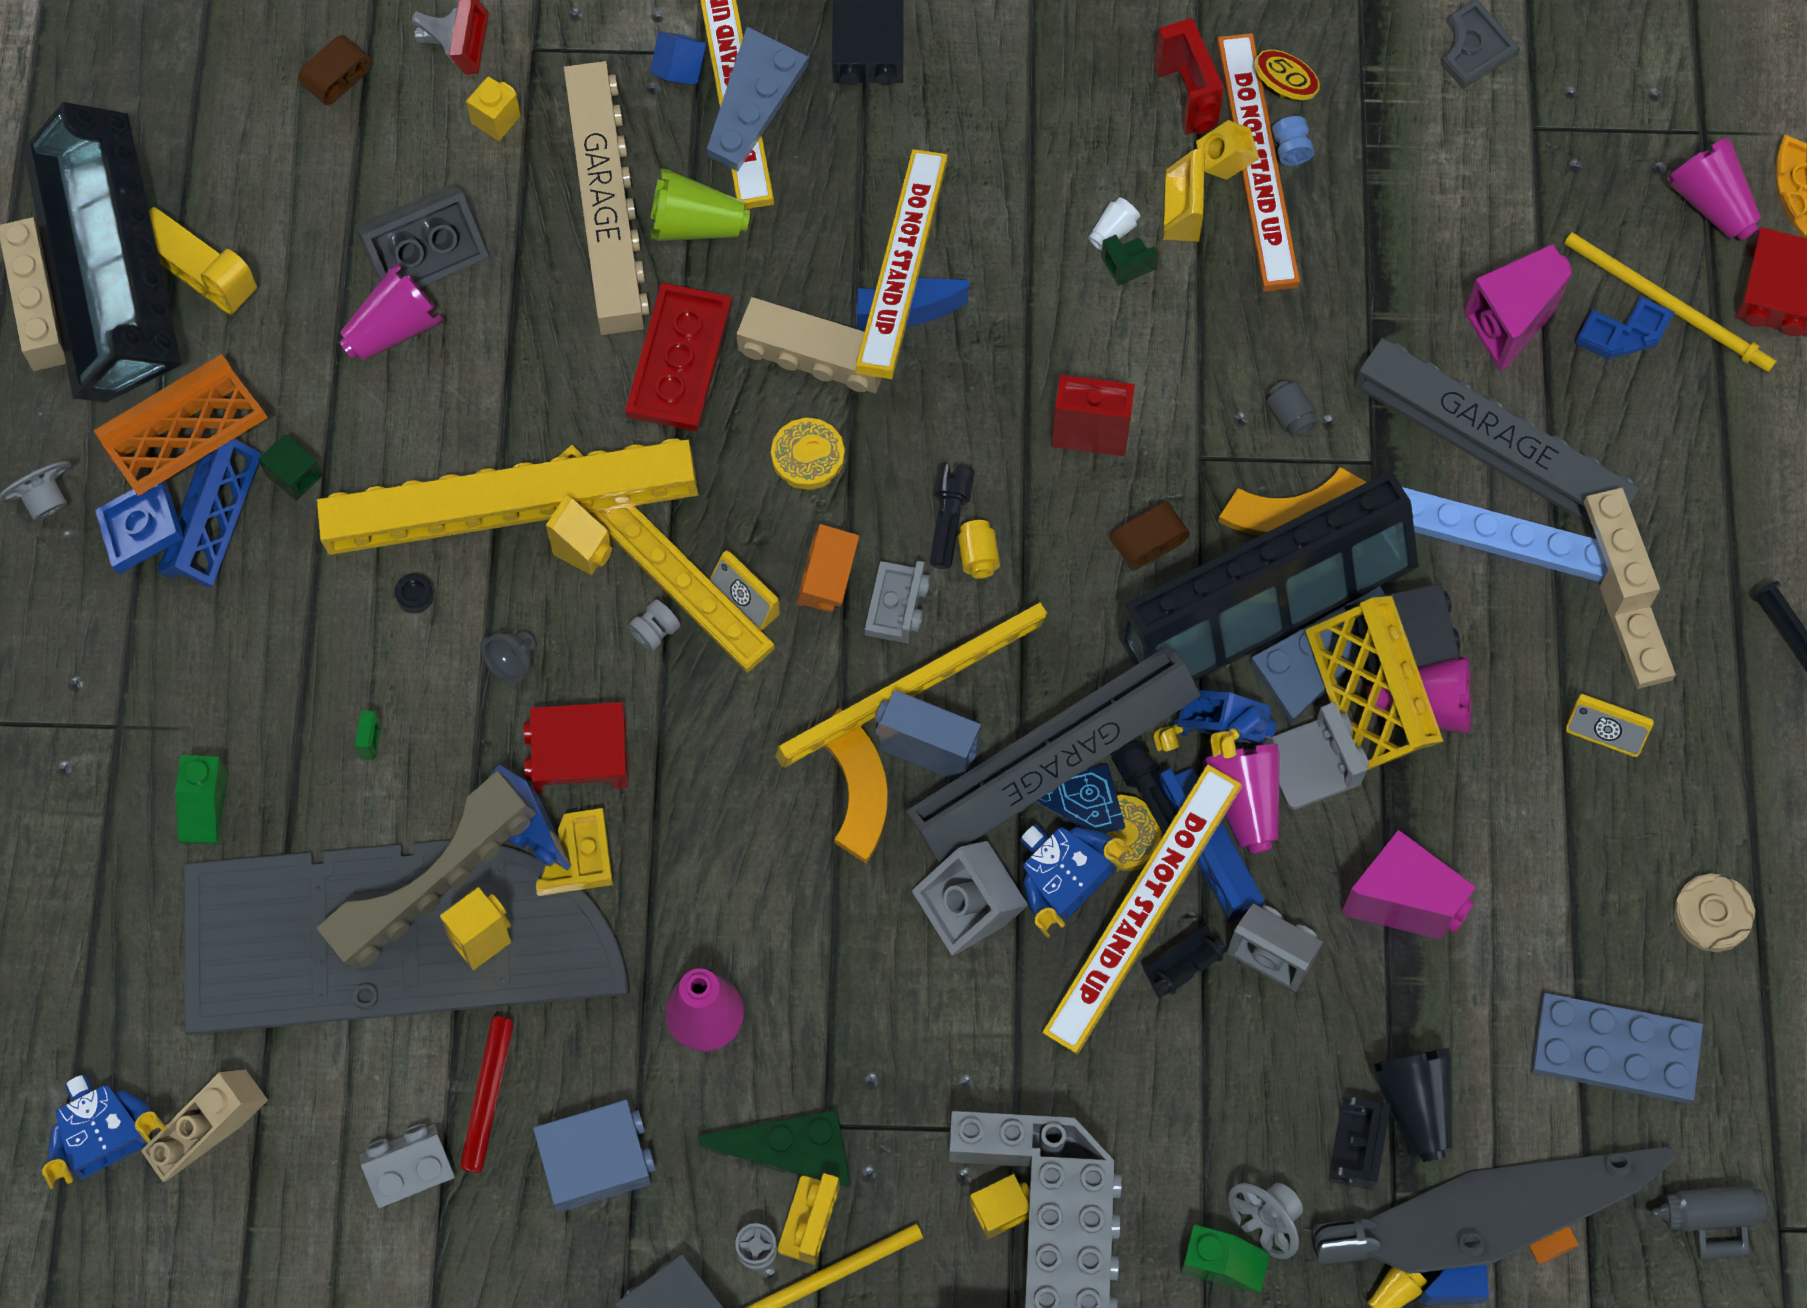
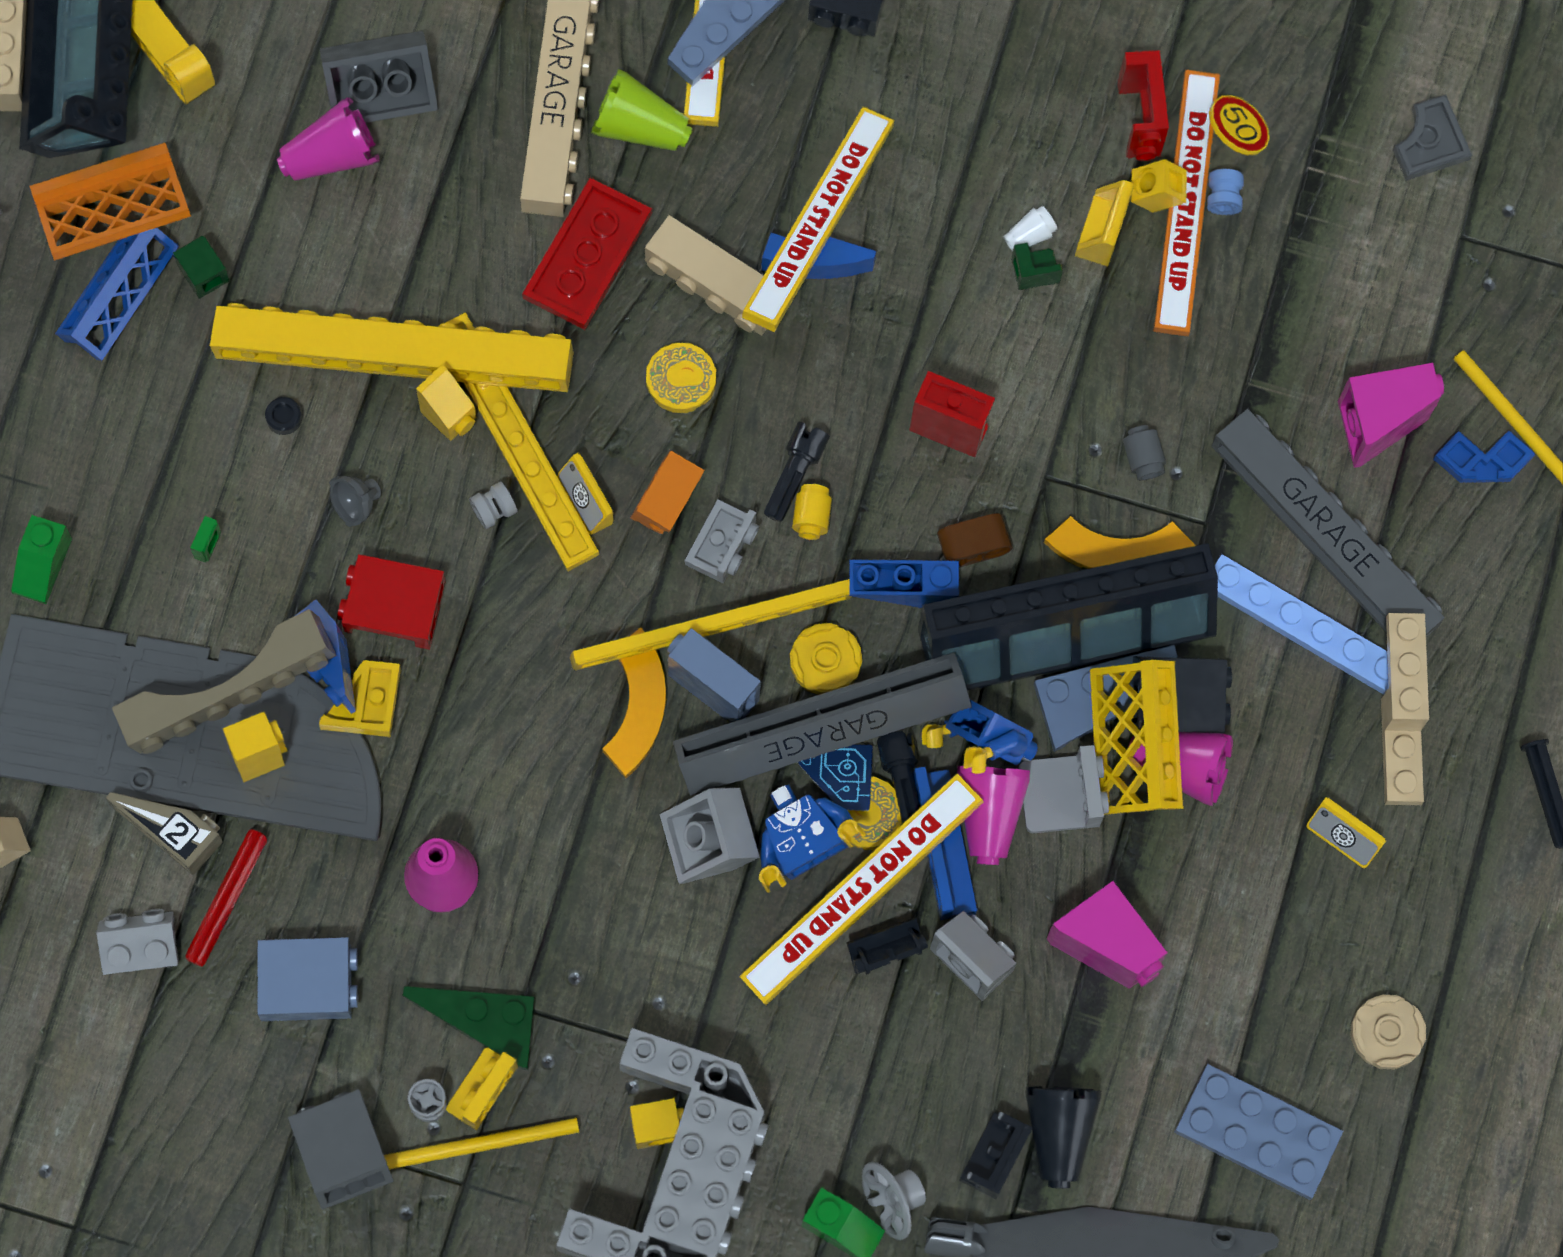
camera: 10 degrees right, 5 degrees up
blue plate [95,481,184,574] -> none
none -> slope [106,792,223,875]
none -> yellow tile [790,623,862,695]
none -> blue slope [849,560,959,608]

